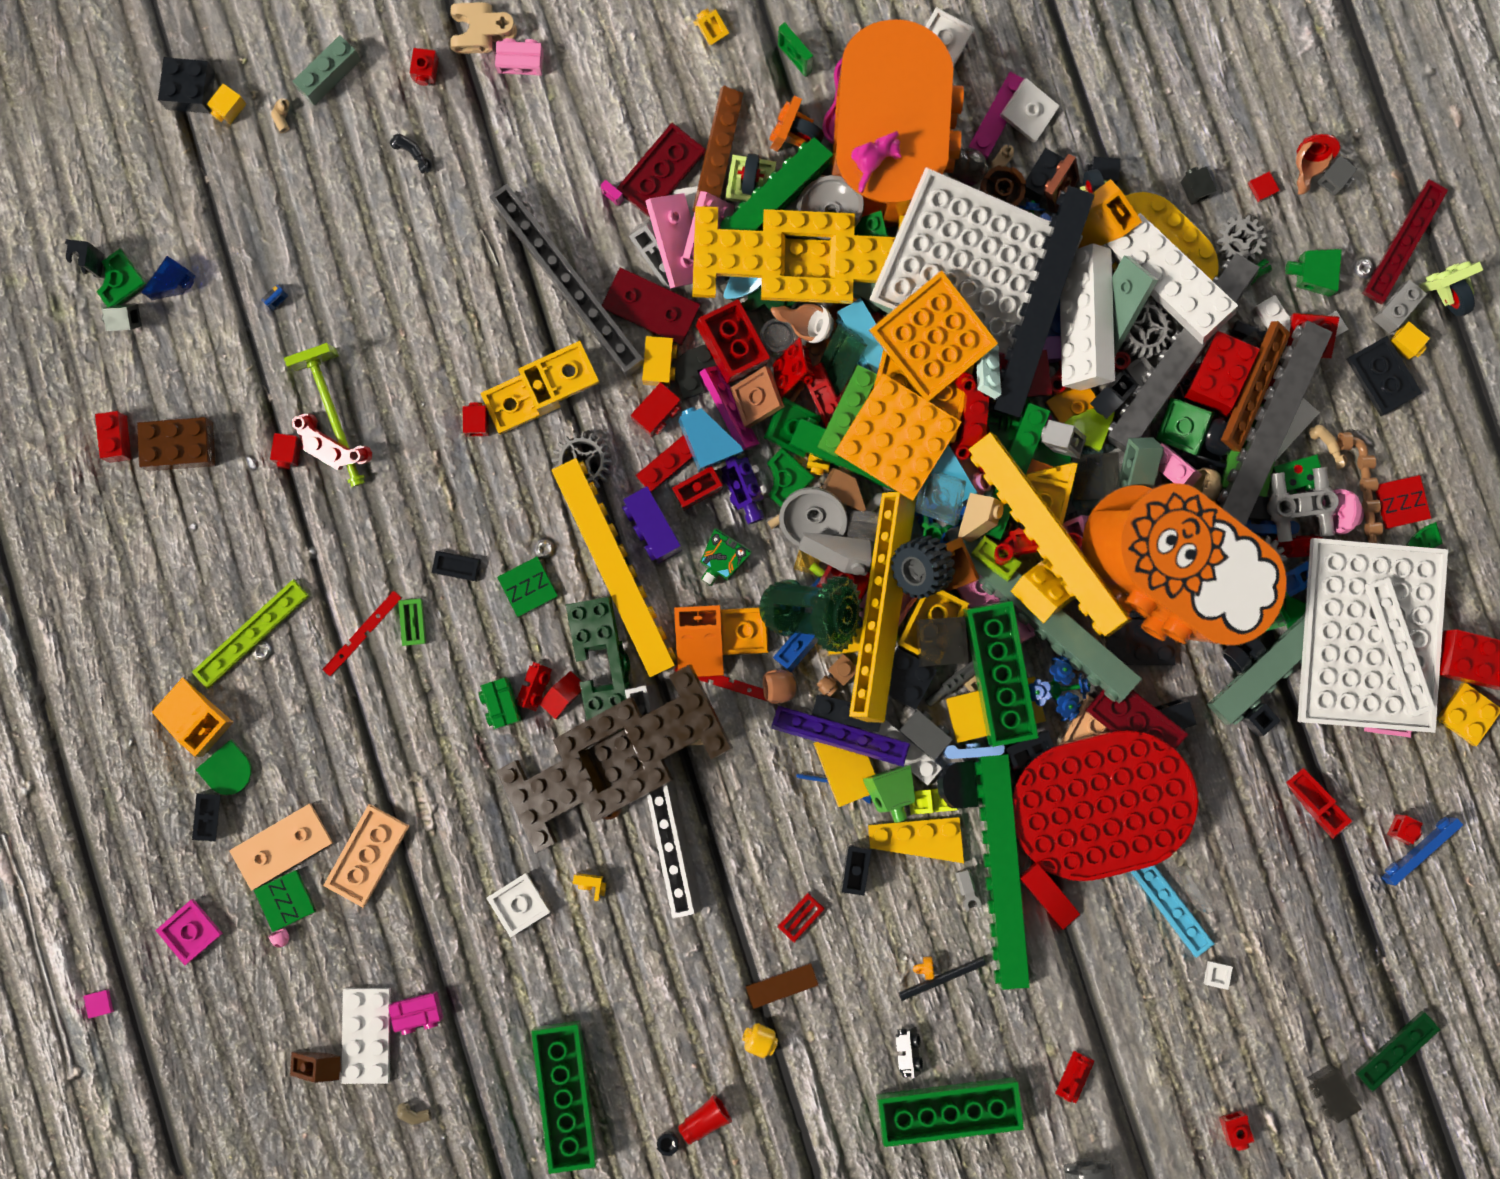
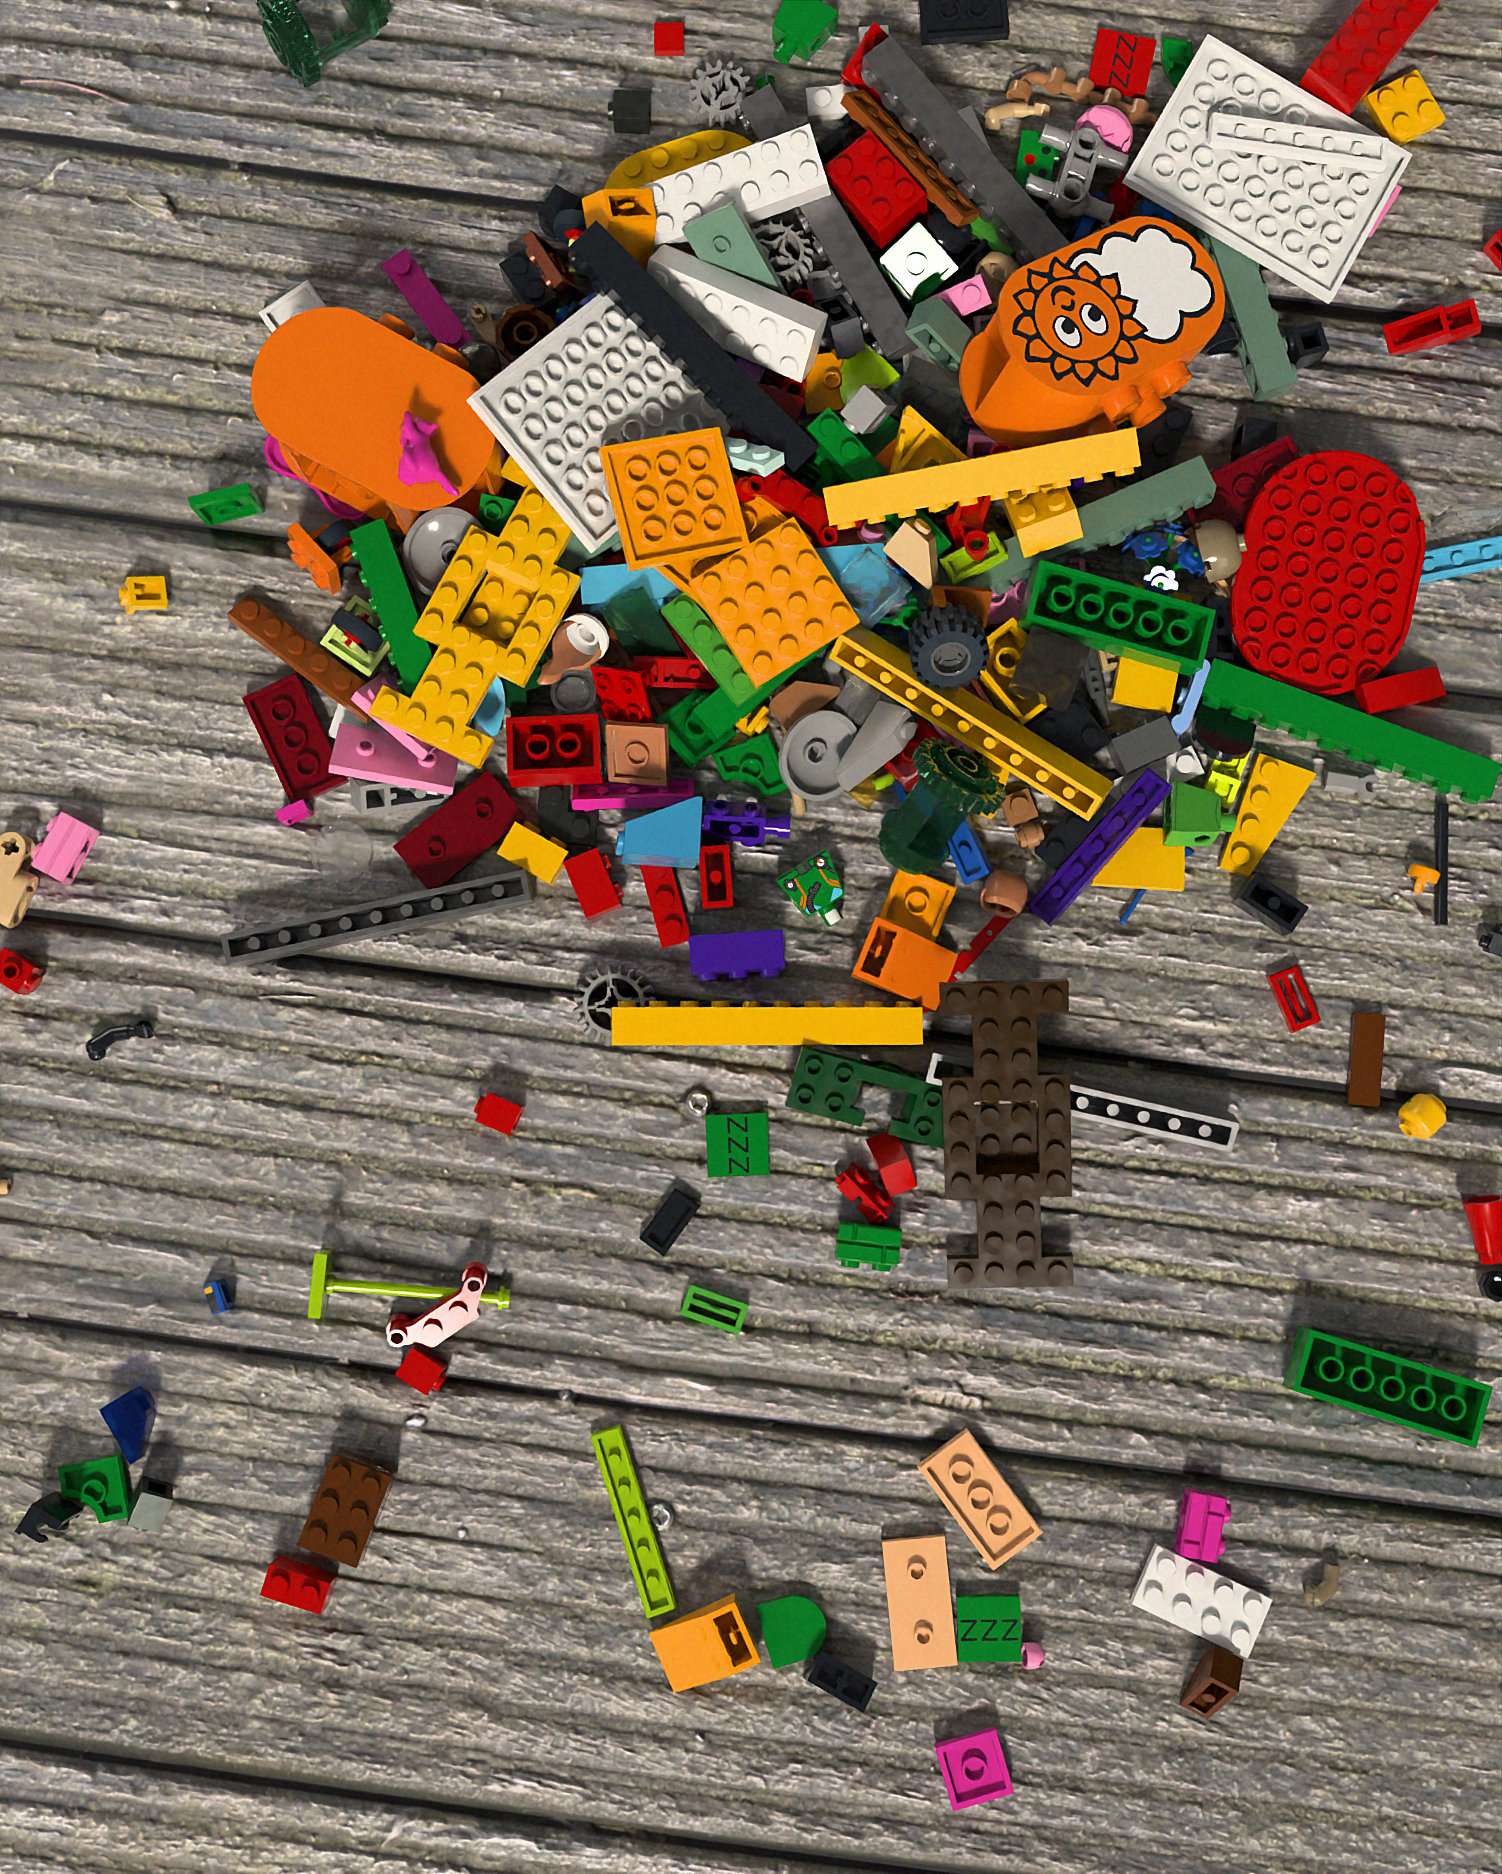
camera: 65 degrees left, 0 degrees up
red piece [322,591,401,676] -> none
yellow bracket [480,341,599,435] -> none
white plate [487,873,551,937] -> none
yellow bracket [573,873,607,901] -> none
white plate [1000,78,1059,143] -> none
none -> clear plate [310,821,374,883]
none -> dark tan cylinder [1195,519,1247,583]

